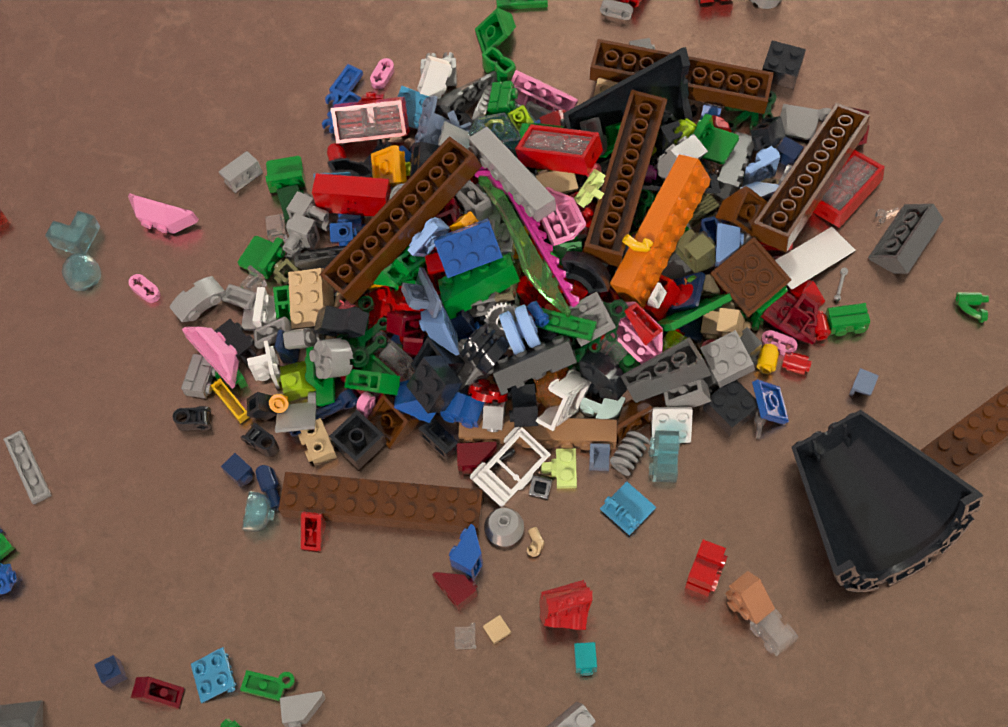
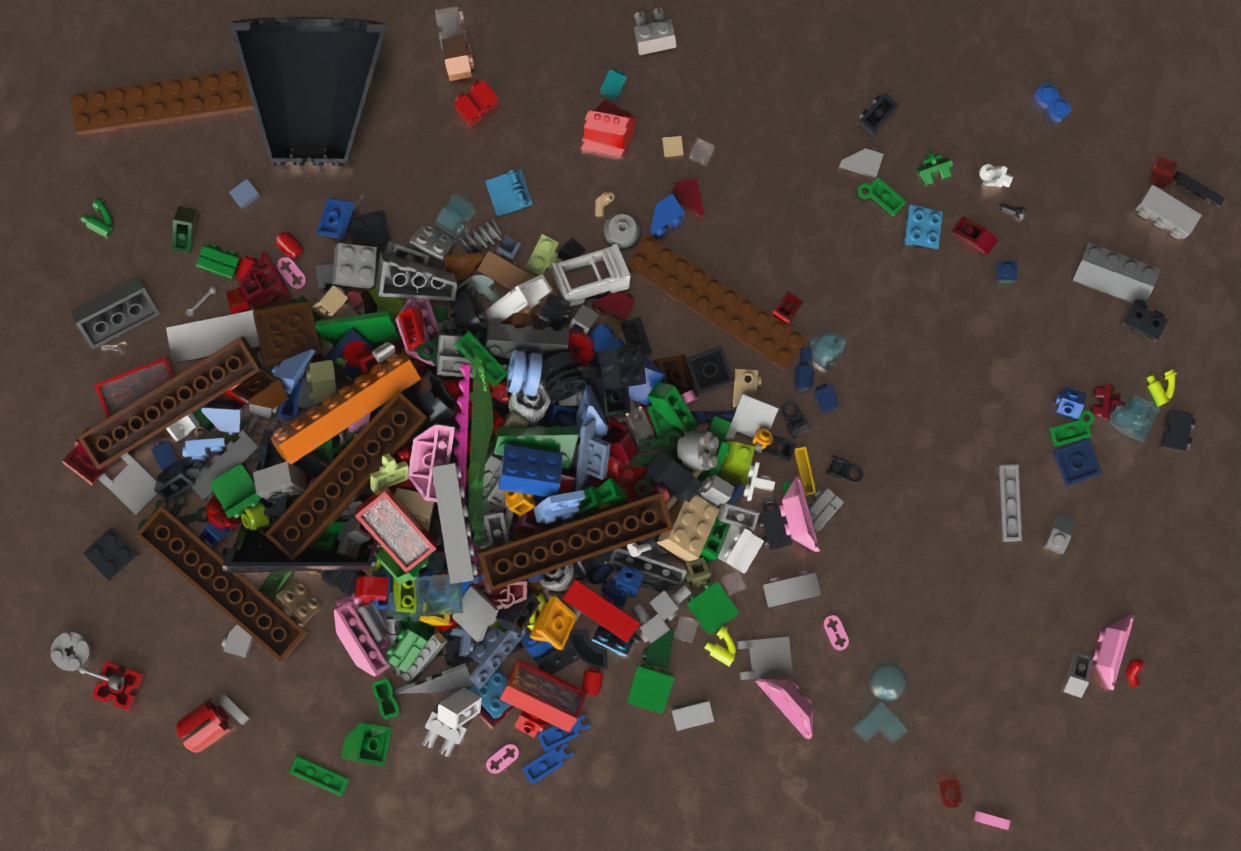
camera: 155 degrees left, 20 degrees up
light grey tile [221,284,256,310] -> none
blue pin [527,301,549,327] -> none
yellow arm [622,234,653,252] -> none
yellow brick [757,344,779,374] -> none
none -> dark green slope [172,206,197,253]
none -> neon yellow plant [705,625,736,666]
none -> light grey flag [737,637,793,680]

